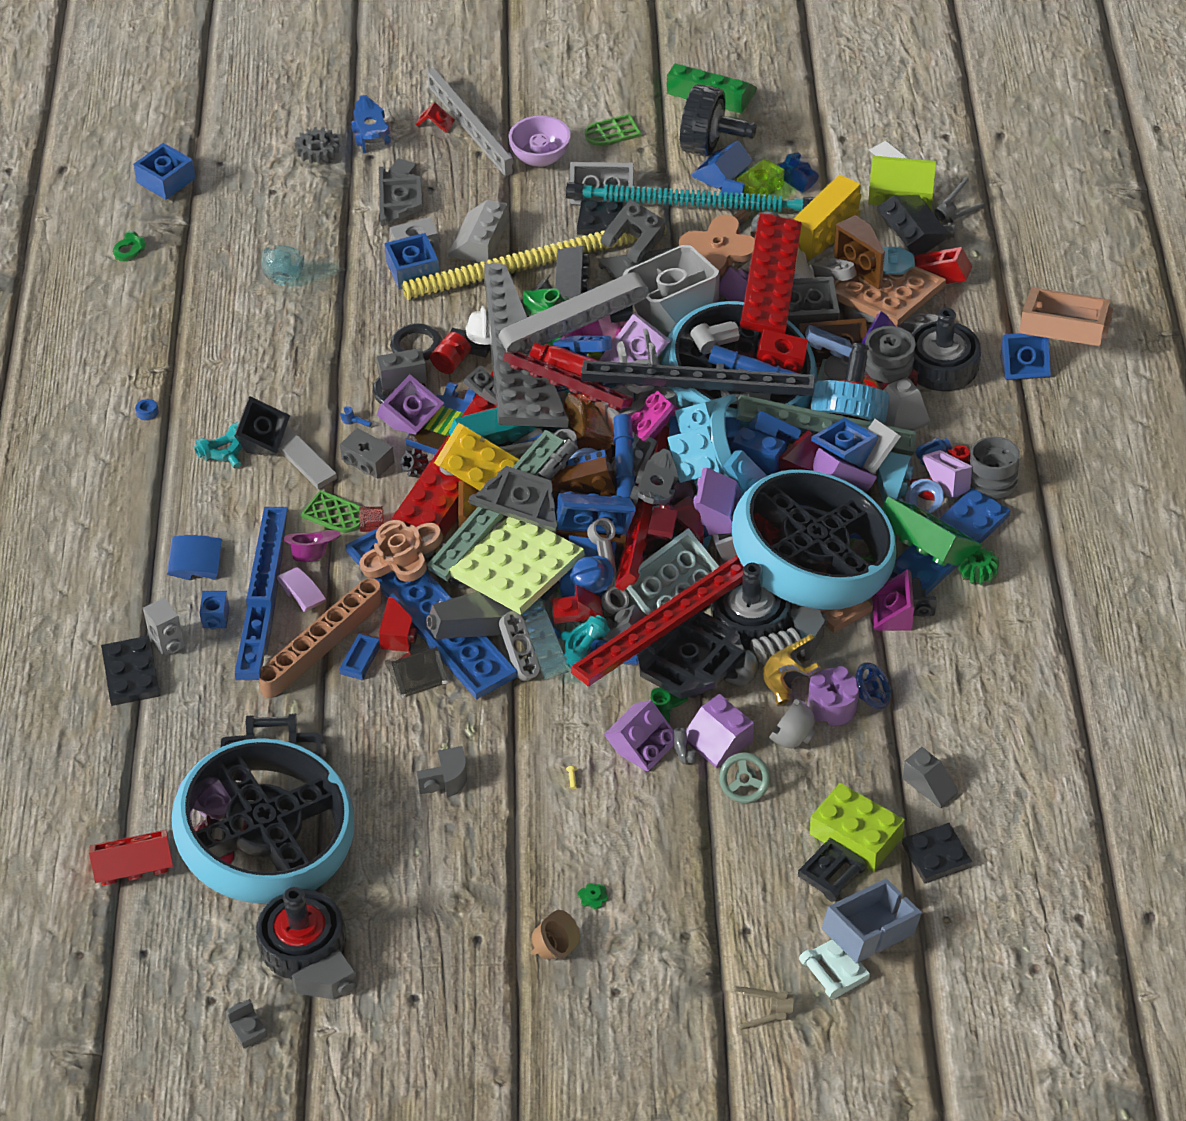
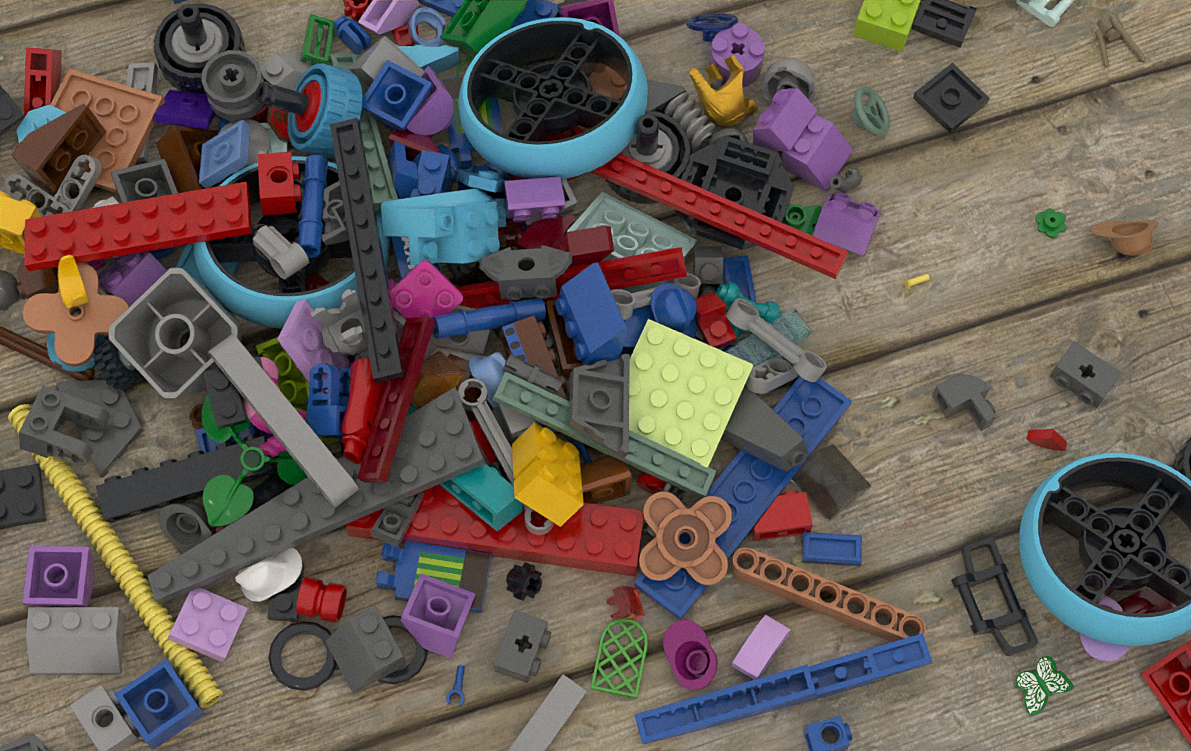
camera: 110 degrees left, 20 degrees up
none -> medium lavender brick [23,546,94,607]
none -> yellow helmet [58,255,89,308]
none -> lavender plate [168,588,248,663]
none -> green tile [301,14,335,65]
none -> light grey piece [726,298,827,382]
none -> medium lavender slope [753,87,817,152]
none -> black plate [913,63,990,133]
none -> green animal [1016,656,1074,716]
none -> red tile [1027,429,1067,451]
none -> dark grey brick [1050,341,1122,408]

